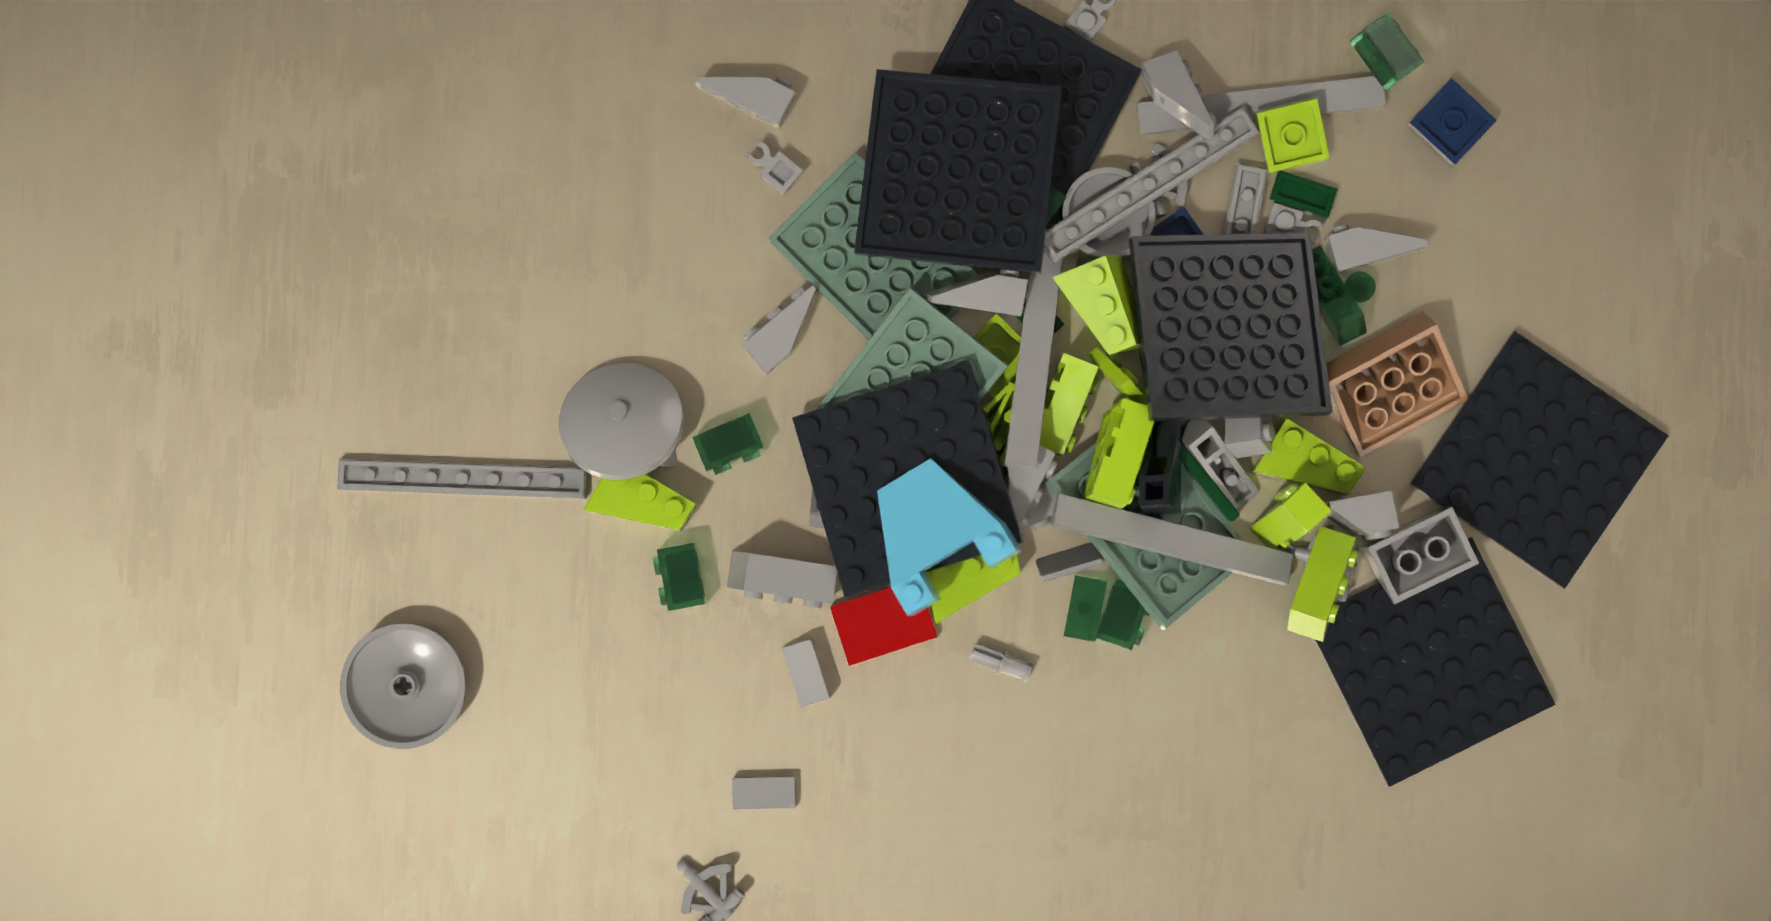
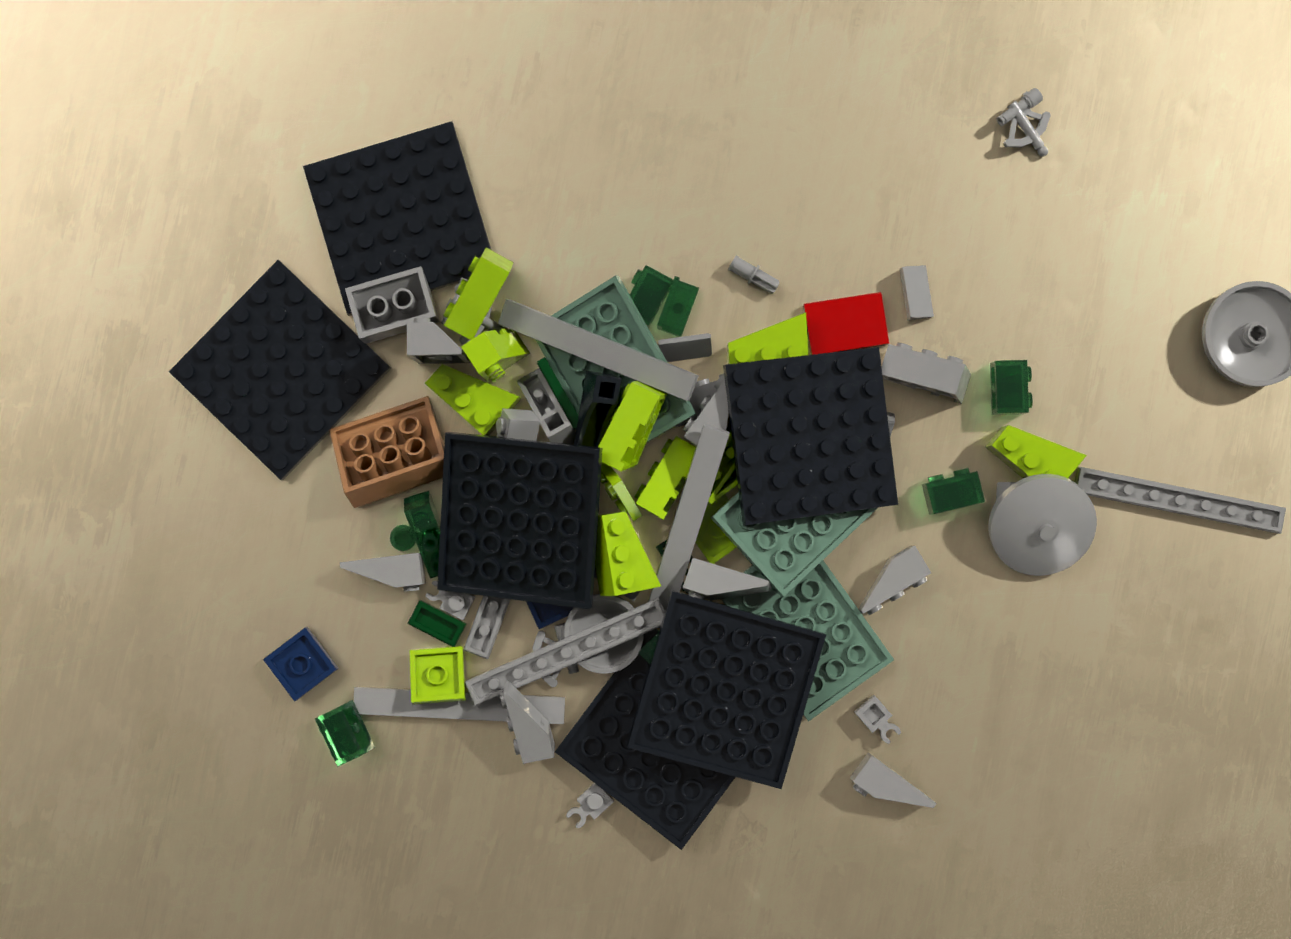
camera: 170 degrees left, 0 degrees up
light grey tile [732,776,795,809] -> none
medium azure wedge [877,458,1022,616] -> none

